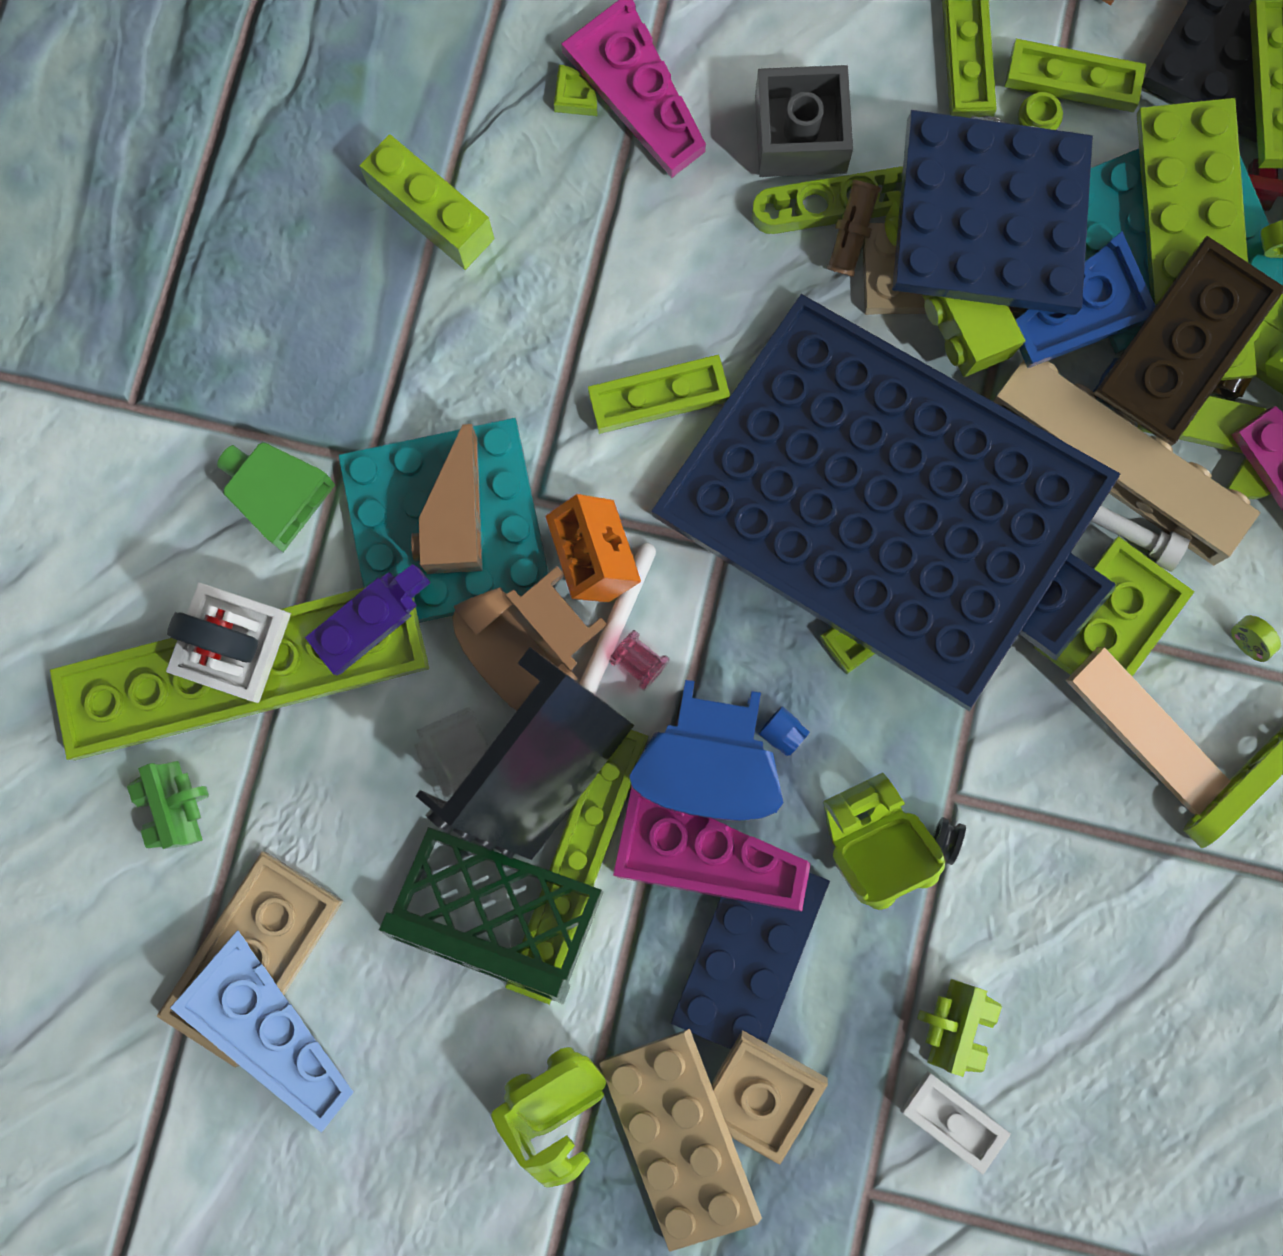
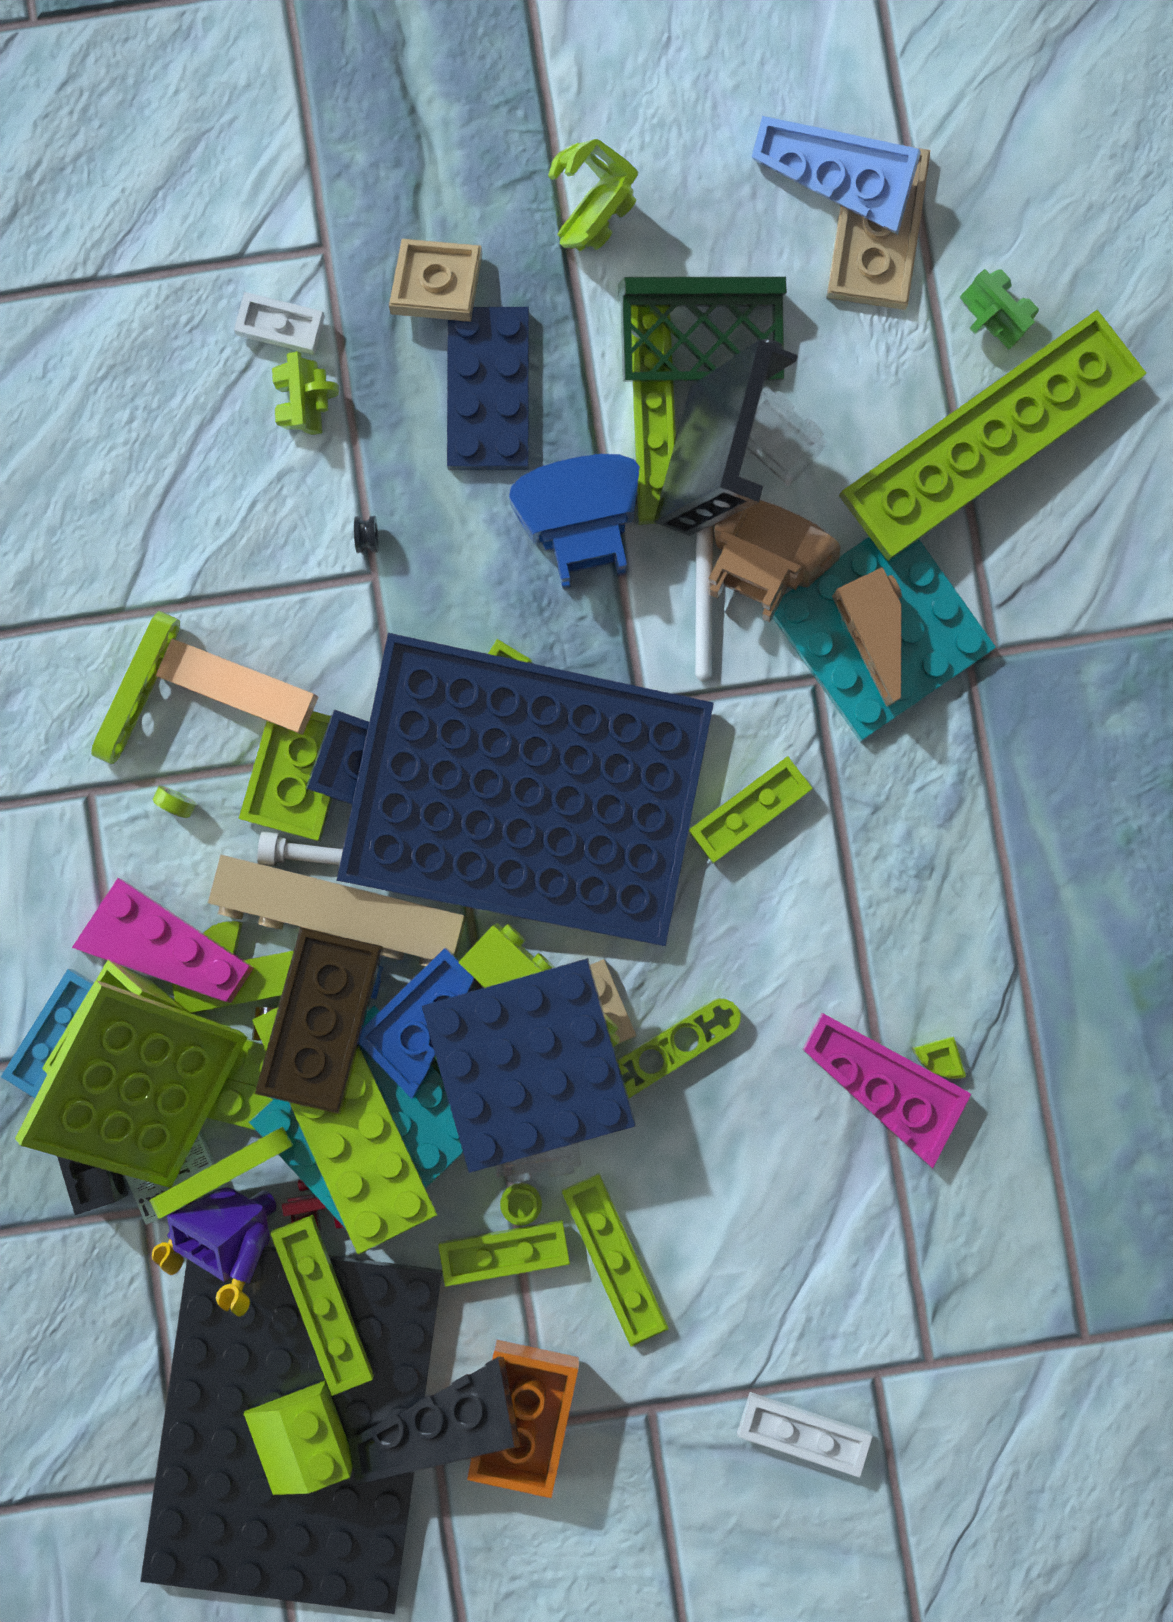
camera: 155 degrees right, 5 degrees up
white plate [166,582,291,703] -> none
bright green torso [217,442,336,553] -> none
dark purple hinge [305,564,430,676] -> none
lime brick [359,134,495,270] -> none
orange brick [545,494,641,602] -> none
tan plate [599,1029,762,1252] -> none
clear pink bush [608,630,670,691] -> none
dark pink wing [613,787,810,912] -> none
dark grey brick [755,65,853,177] -> none
blue hose [758,706,810,756] -> none
lime piece [823,772,945,910] -> none
medium nougat pin [826,180,881,277] -> none

